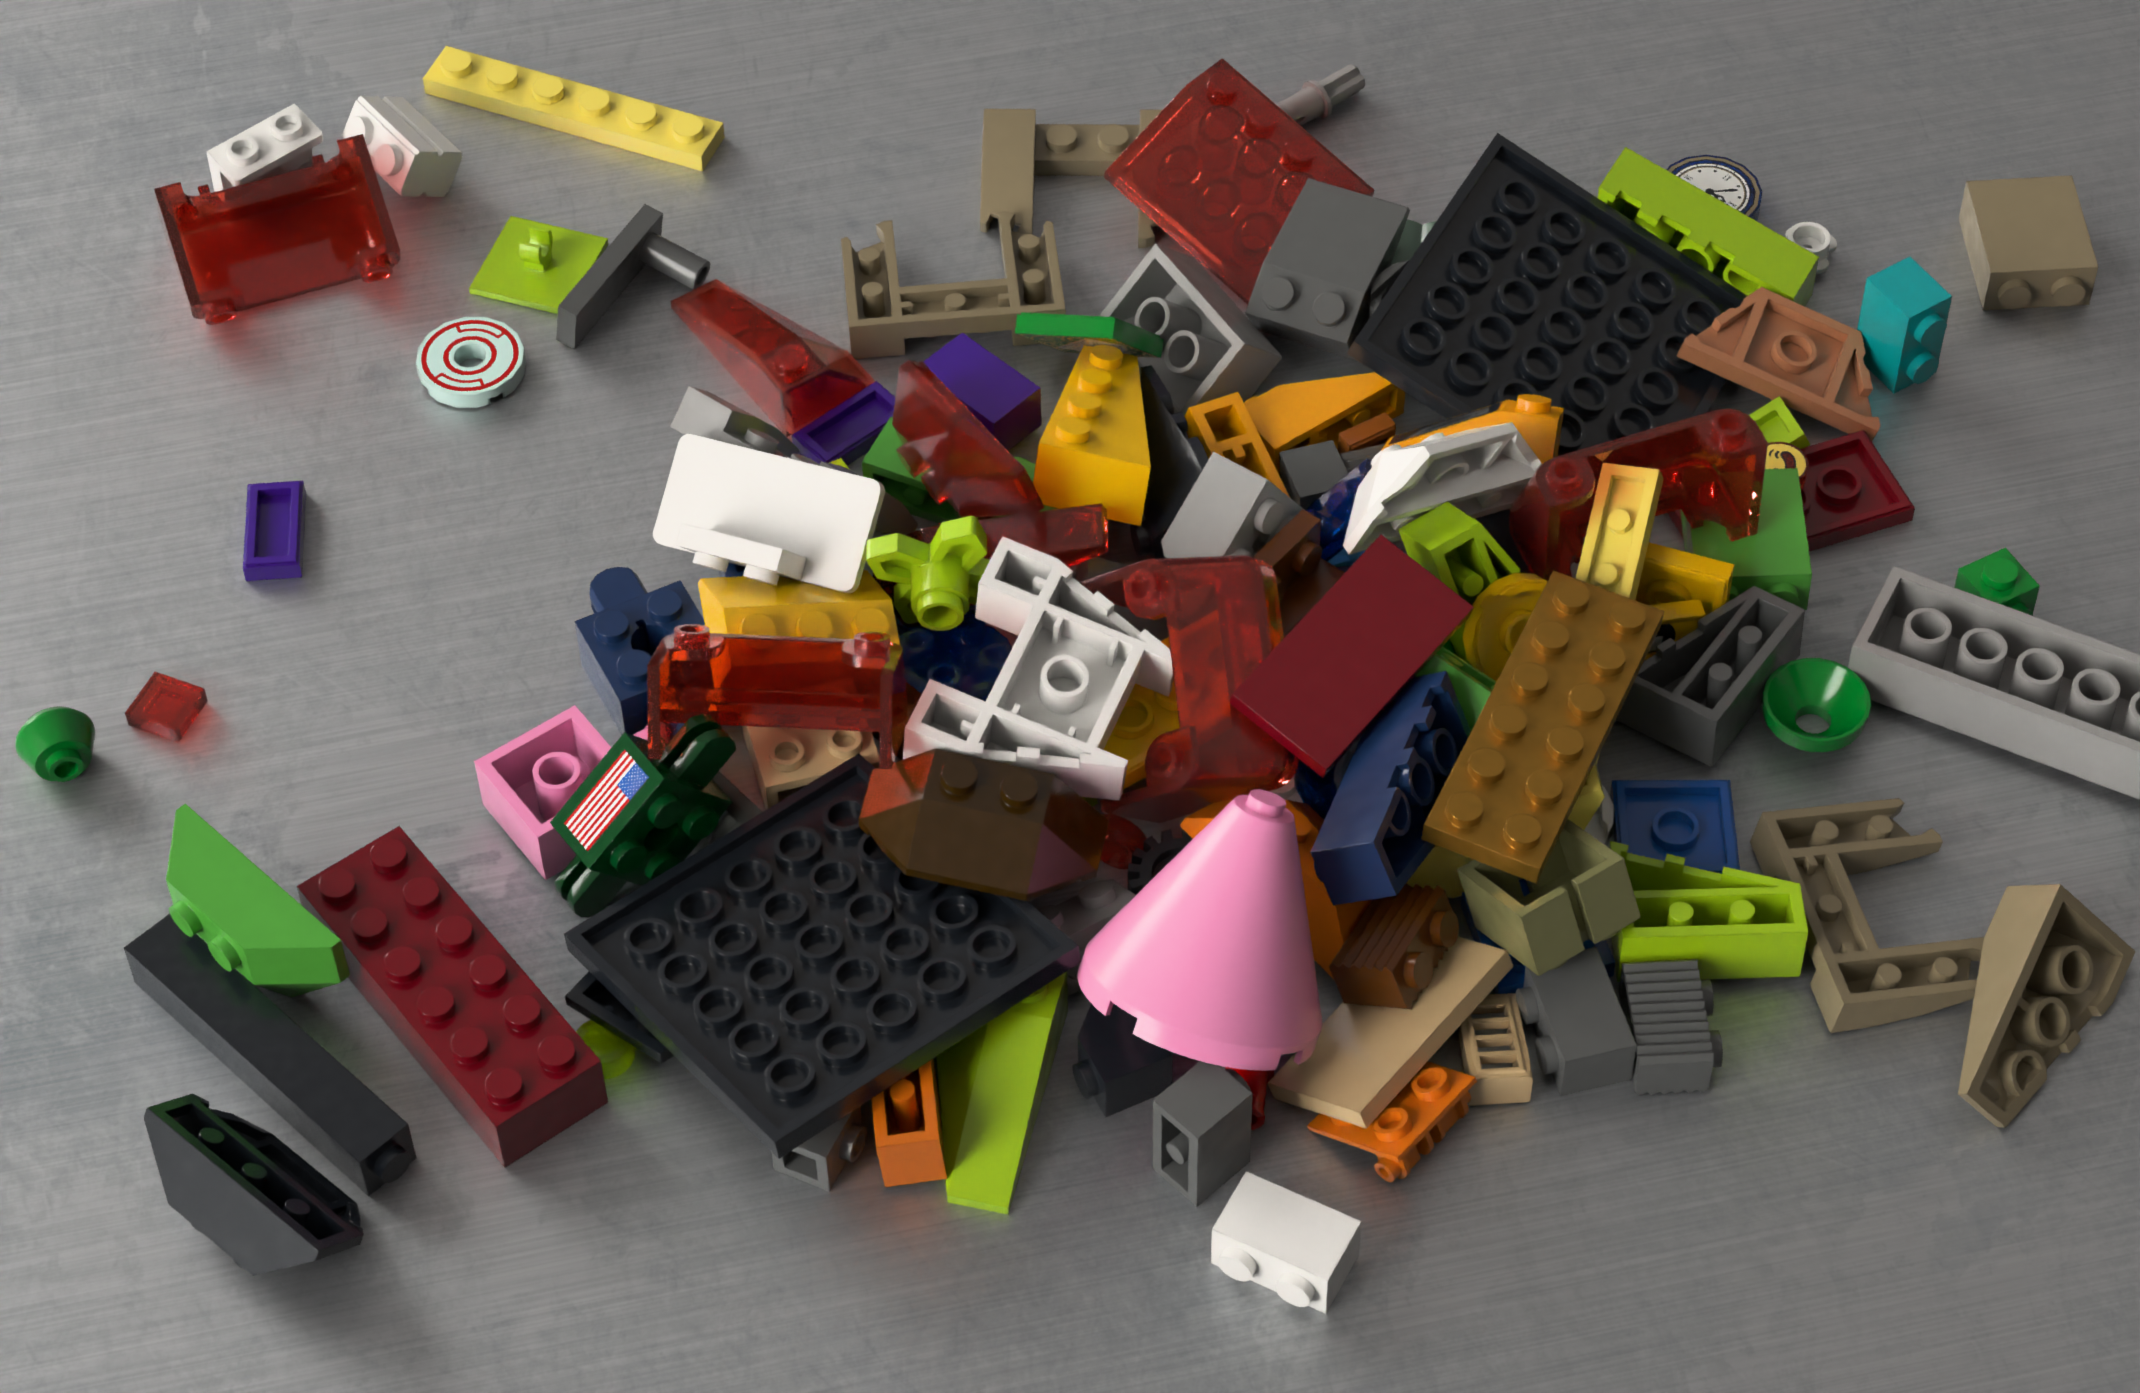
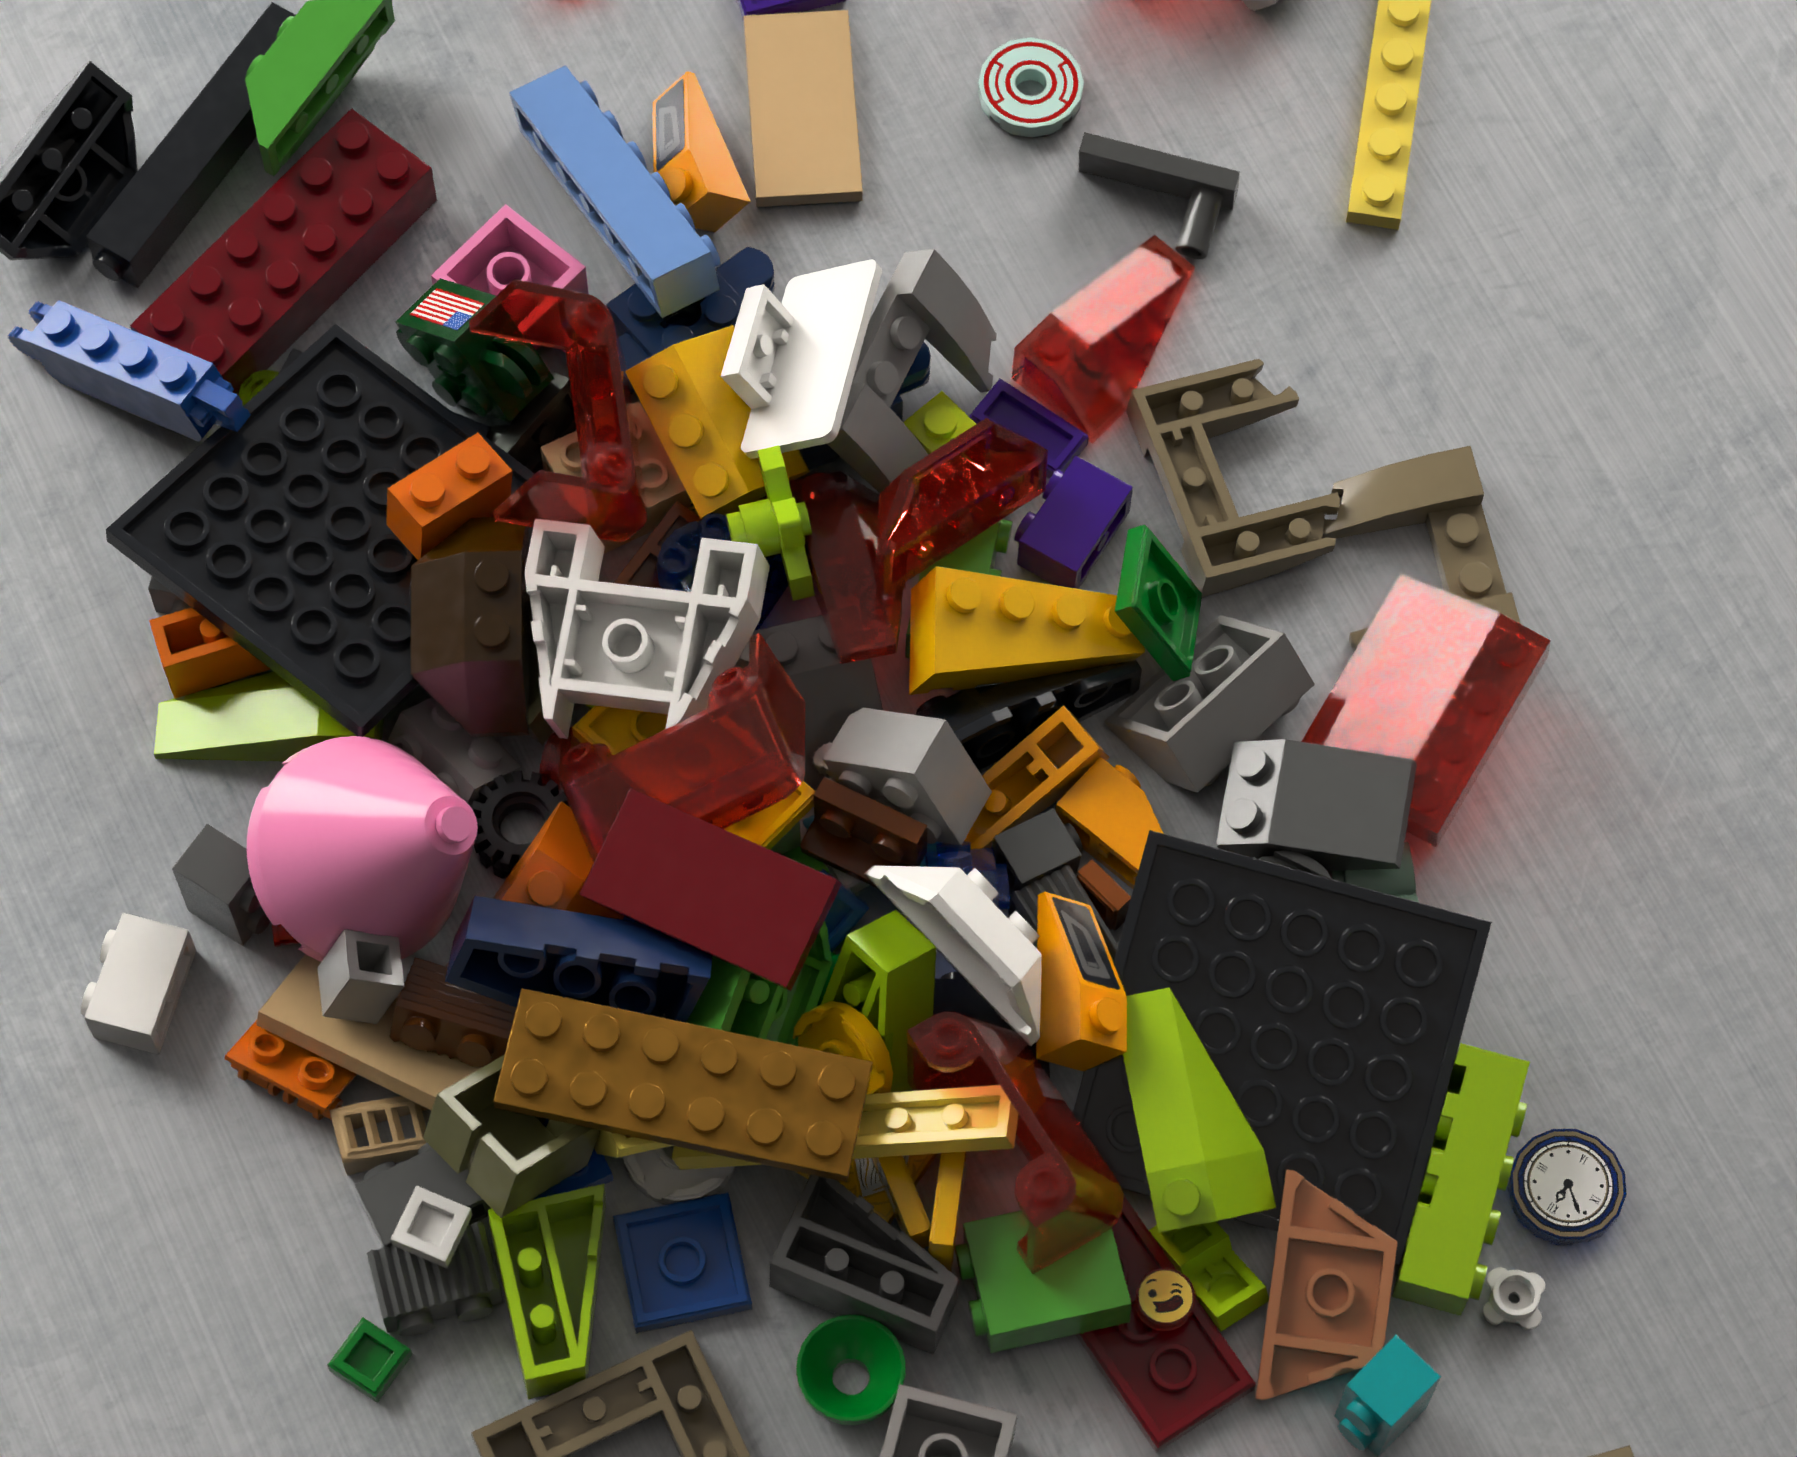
camera: 75 degrees right, 15 degrees up
lime piece [469,216,609,314] -> none
light grey axle [1269,64,1365,136] -> none
none -> blue hinge [8,300,251,442]
none -> light grey brick [317,929,404,1024]
none -> green tile [327,1317,413,1403]
none -> orange brick [386,432,513,560]
none -> white plate [391,1186,472,1268]
none -> medium blue brick [509,65,721,318]
none -> light orange slope [652,71,751,232]
none -> tan tile [743,10,863,207]
none -> lime wedge [1123,987,1276,1233]

